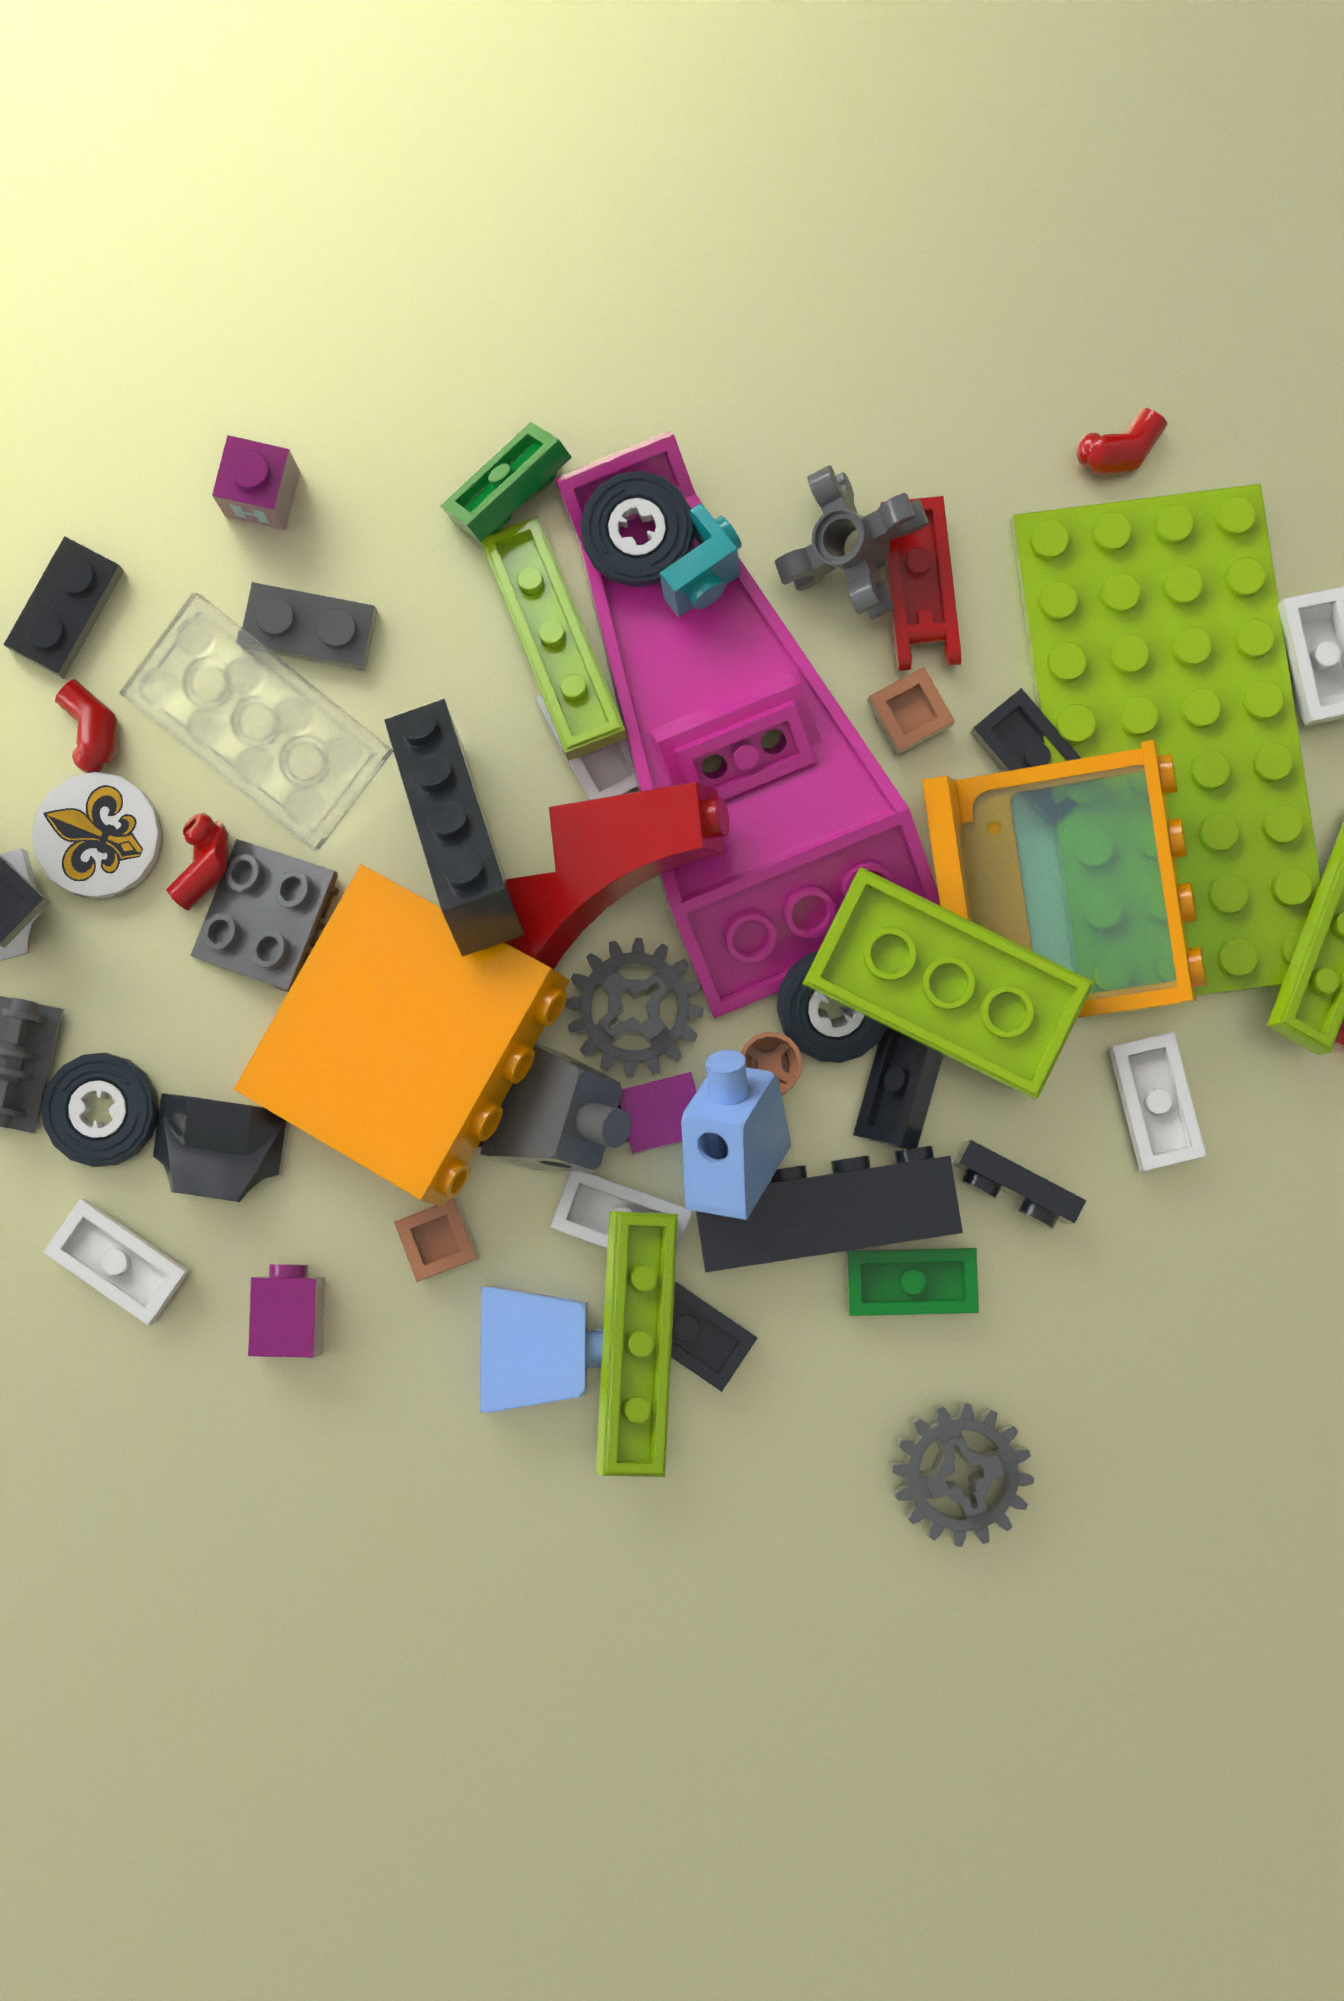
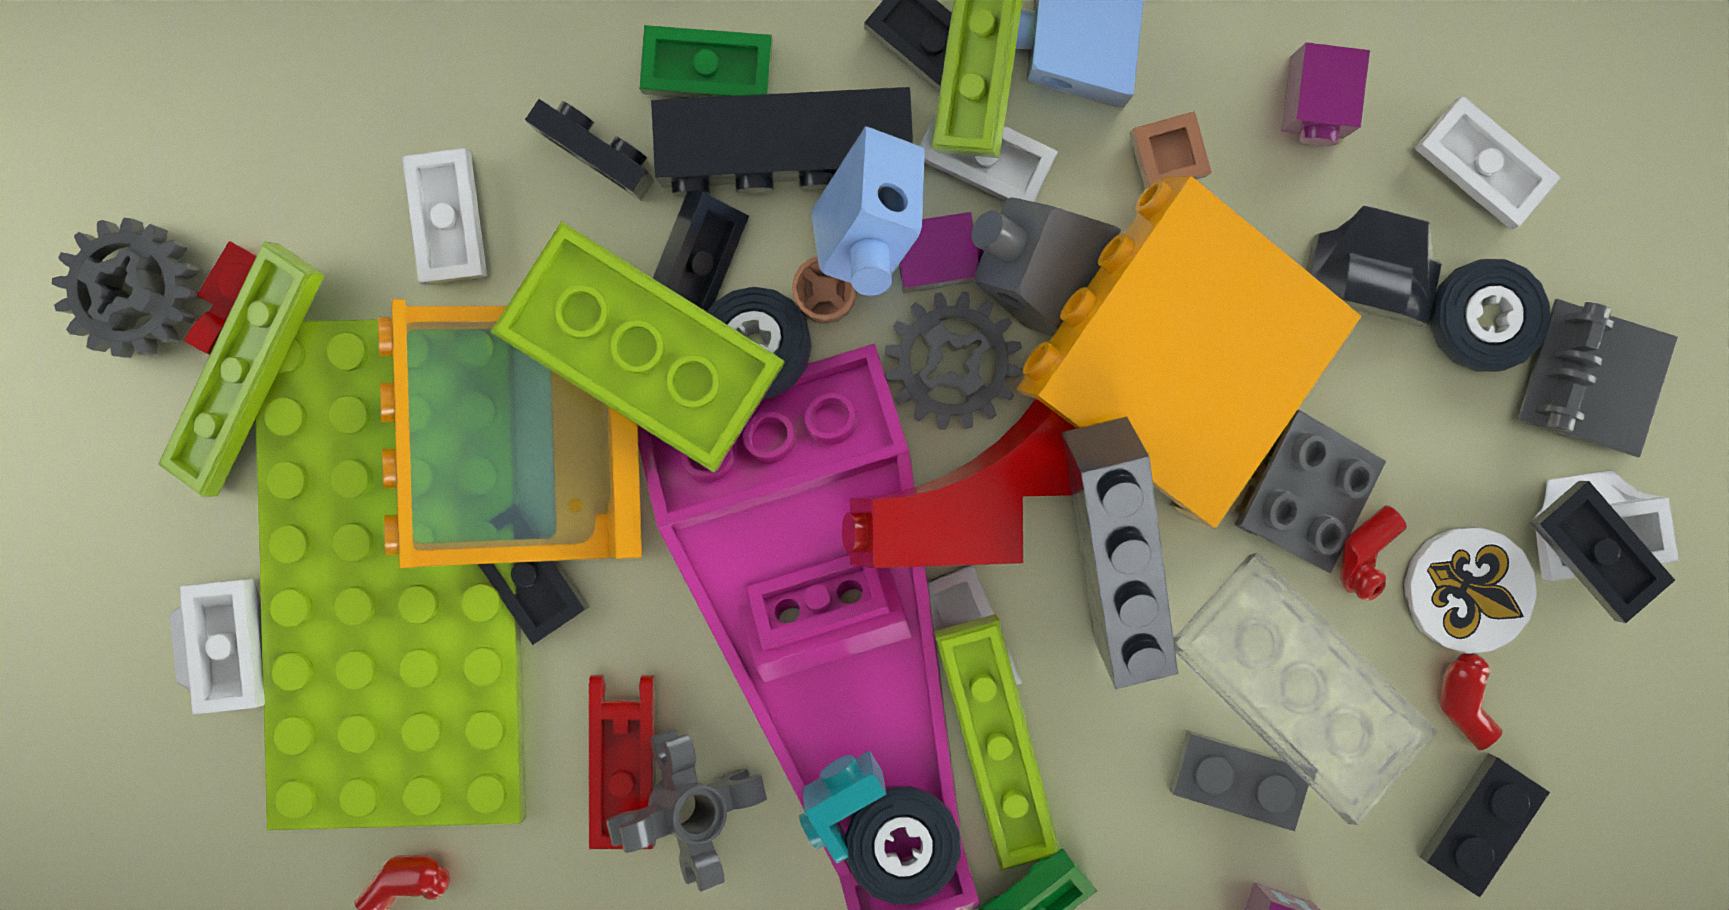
camera: 175 degrees left, 5 degrees up
nougat plate [867,667,955,756] -> none

